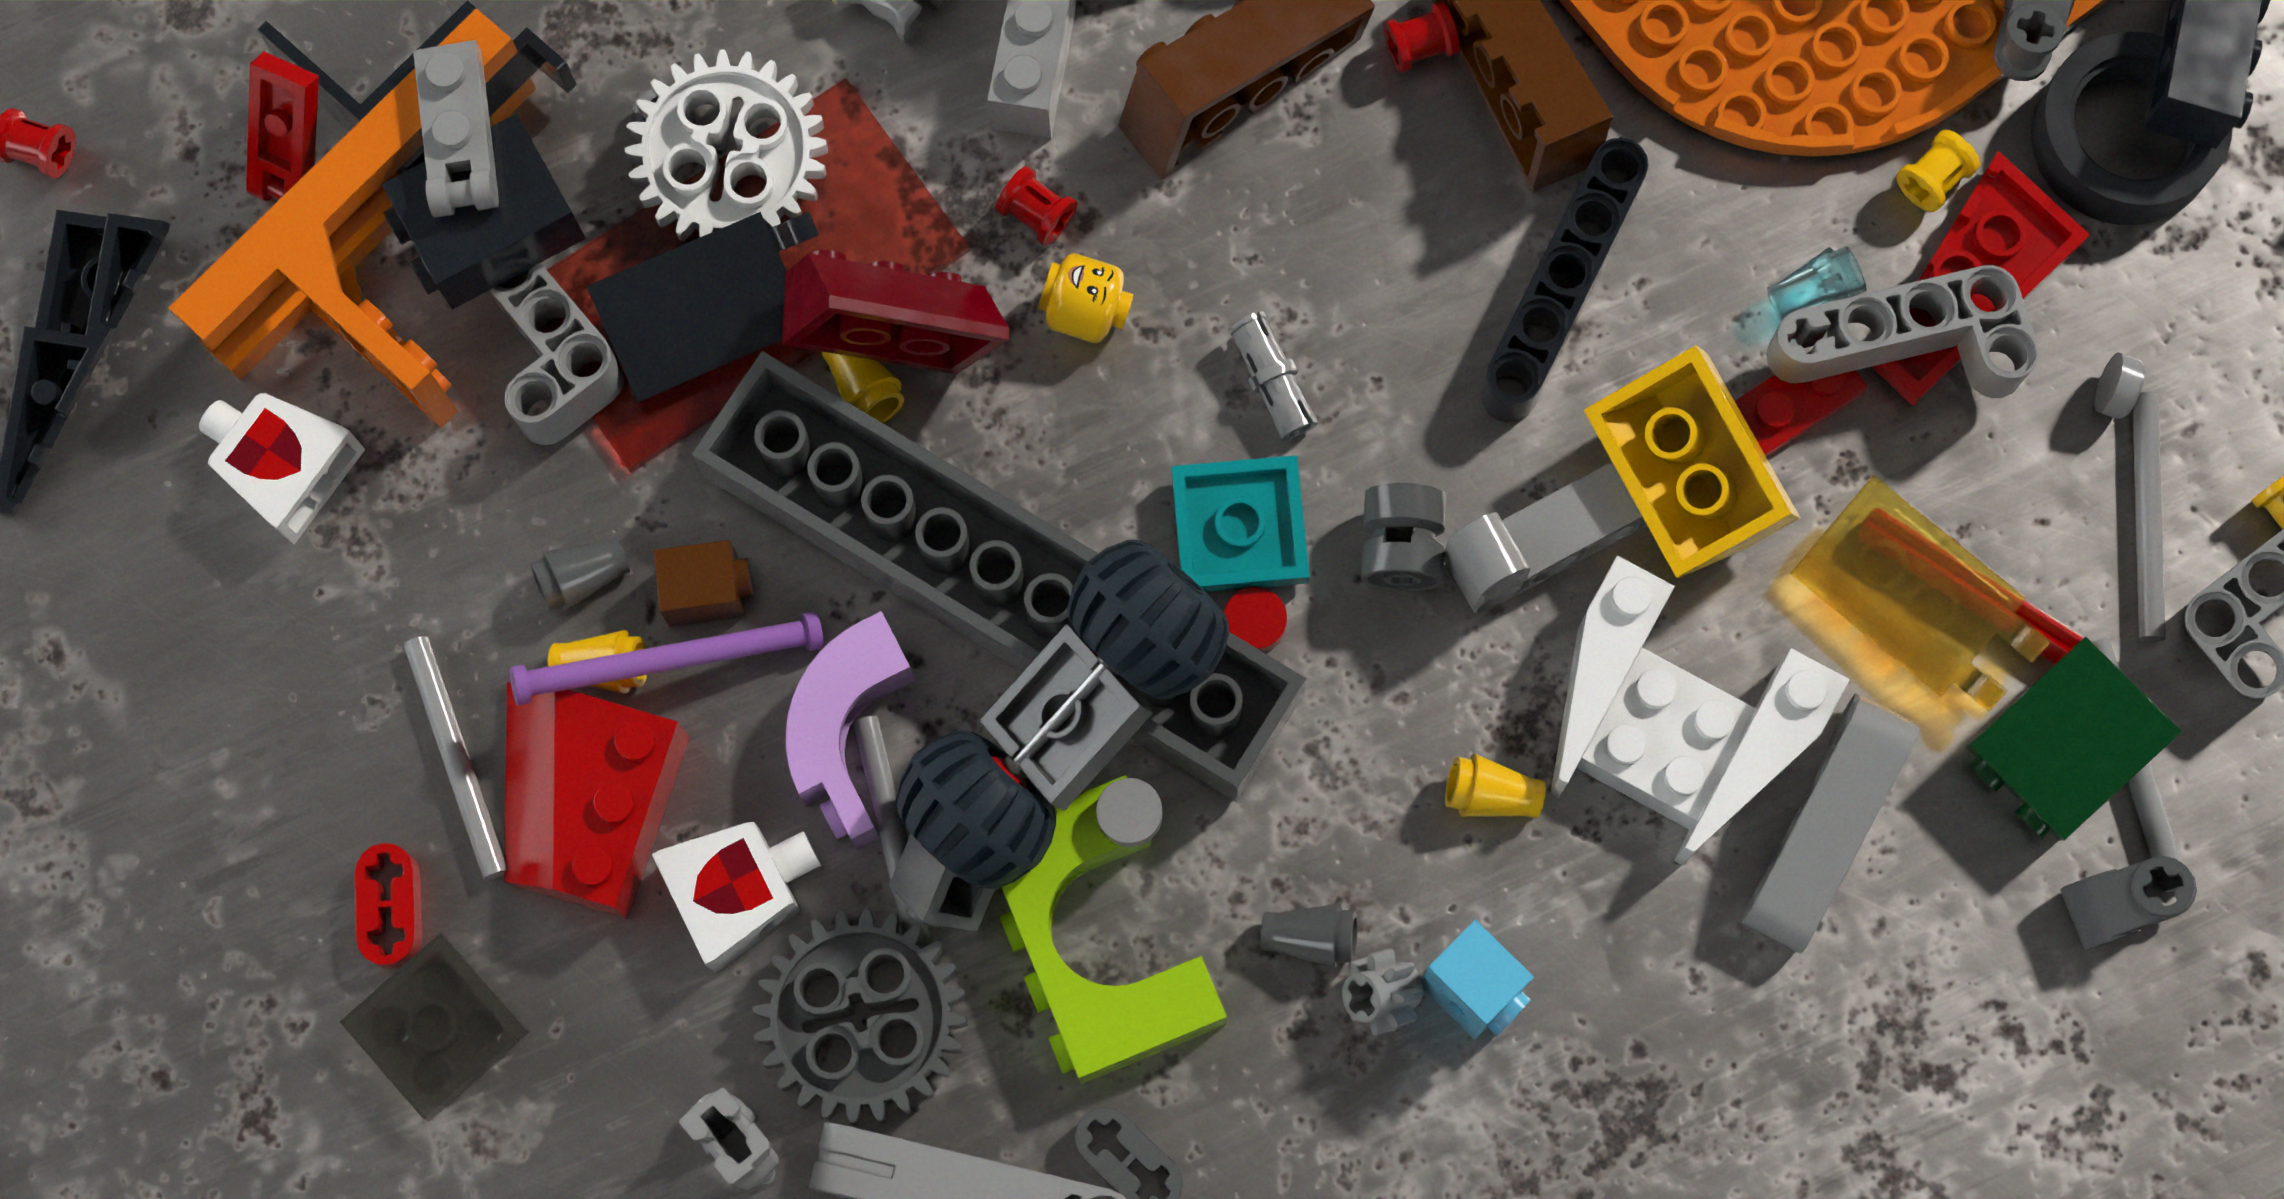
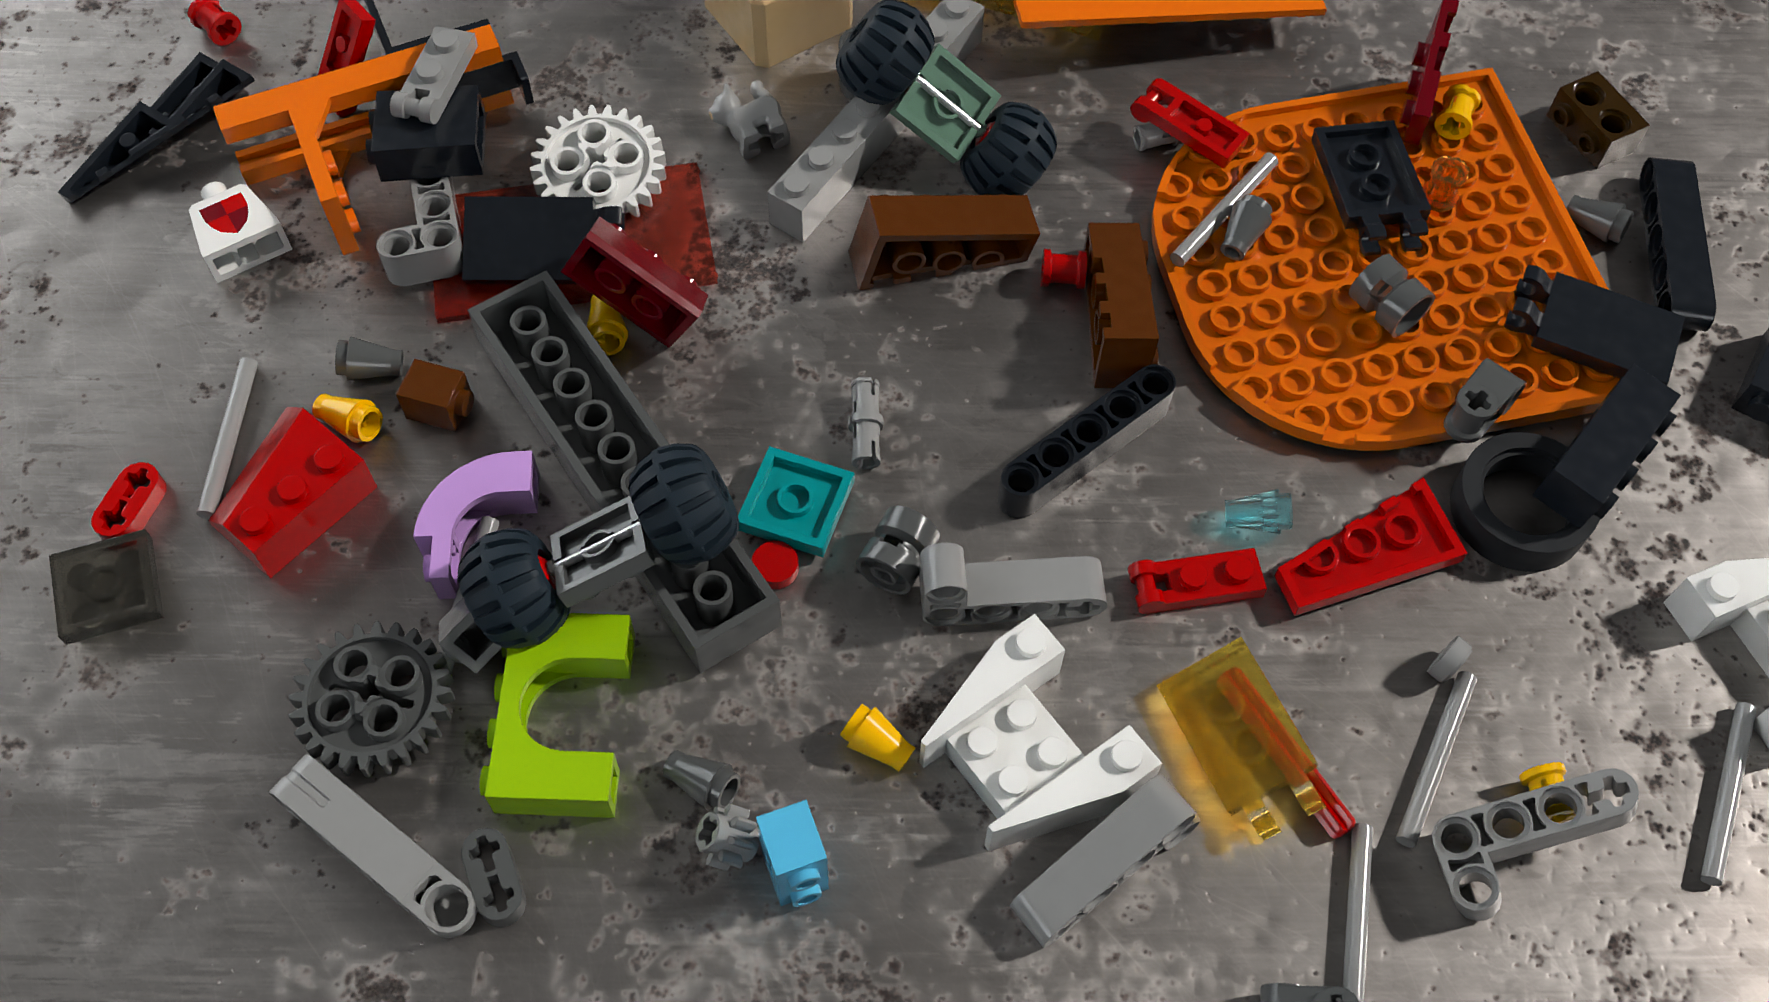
camera: 20 degrees right, 15 degrees down
medium lavender bar [510,611,823,705] -> none
white torso [652,822,821,973] -> none
light grey animal [679,1088,779,1190] -> none
red bush [995,166,1078,246] -> none
yellow head [1037,253,1133,343] -> none
light grey tile [1096,778,1163,847] -> none
yellow slope [1584,345,1801,578] -> none
light grey beam [1766,265,2039,398] -> none
yellow bush [1896,130,1981,212] -> none
dark green brick [1966,637,2182,841] -> none

